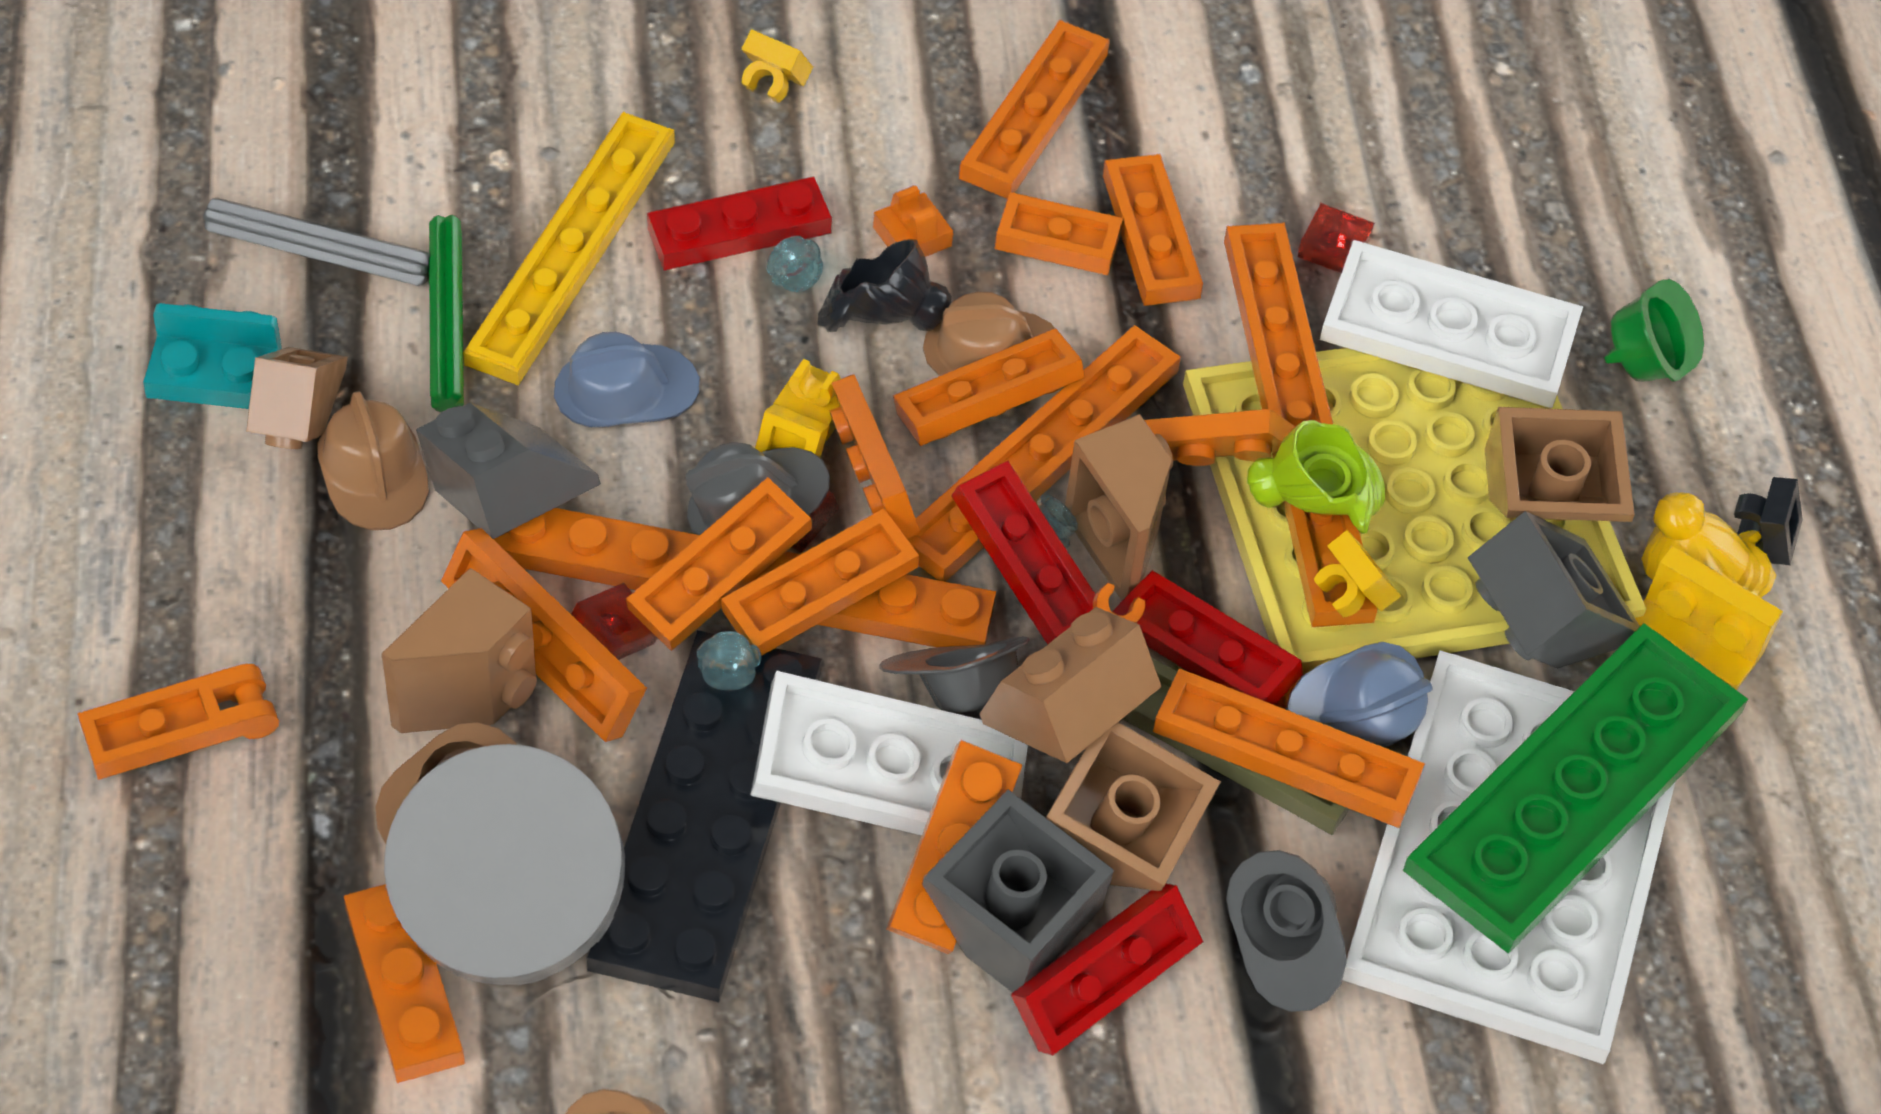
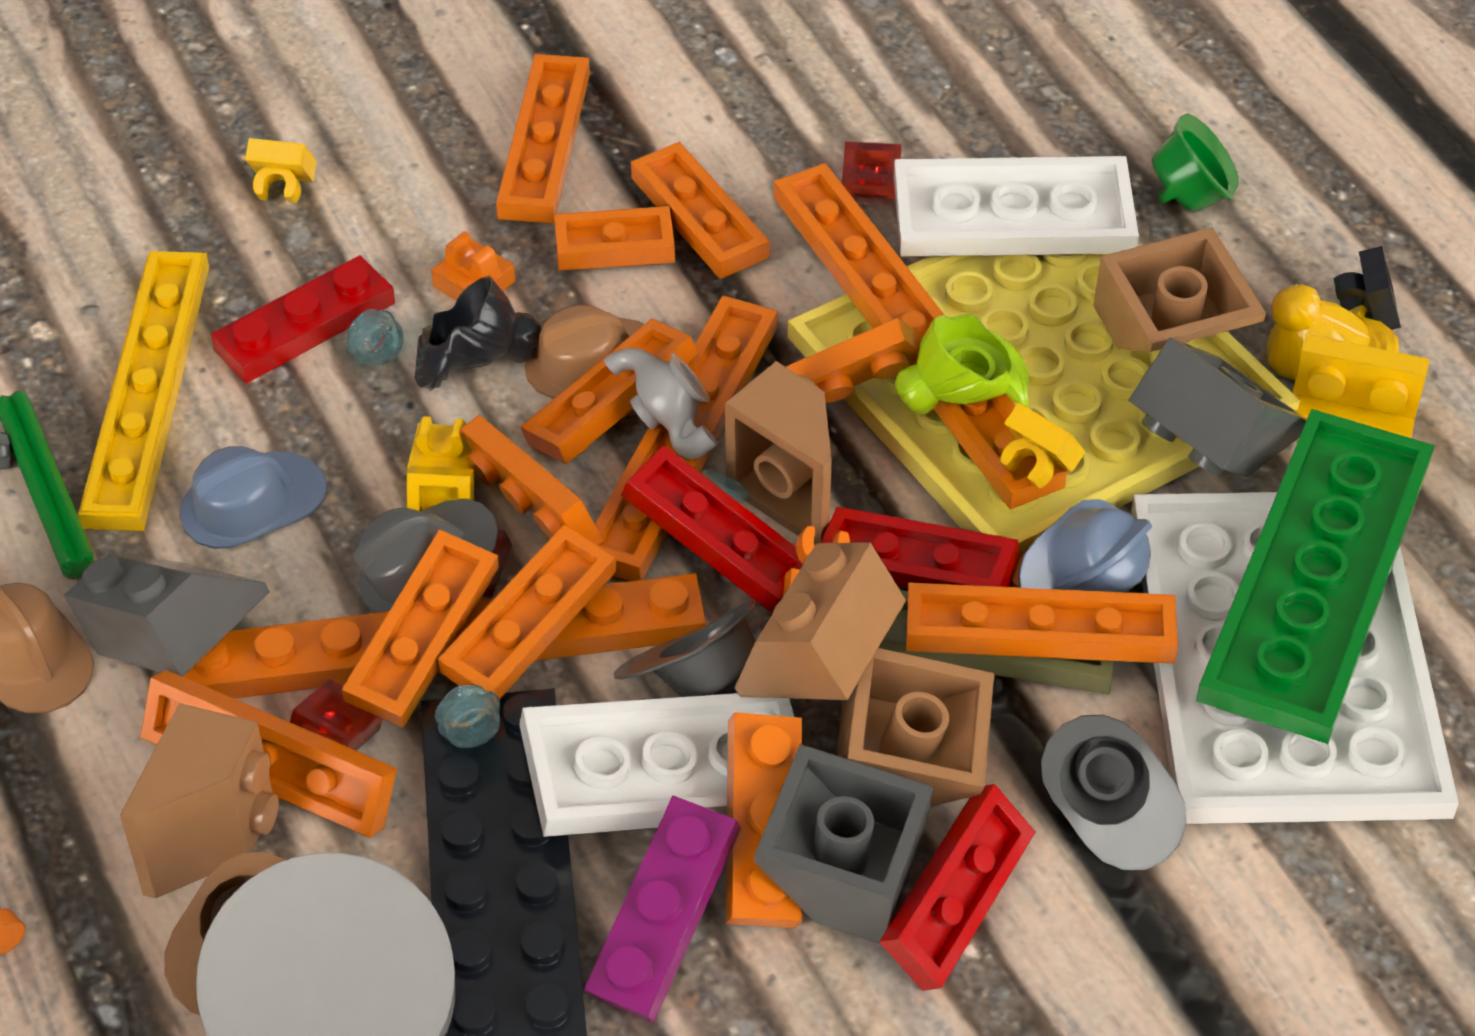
camera: 15 degrees left, 5 degrees down
none -> magenta plate [584,795,741,1023]
none -> light grey piece [604,348,718,460]

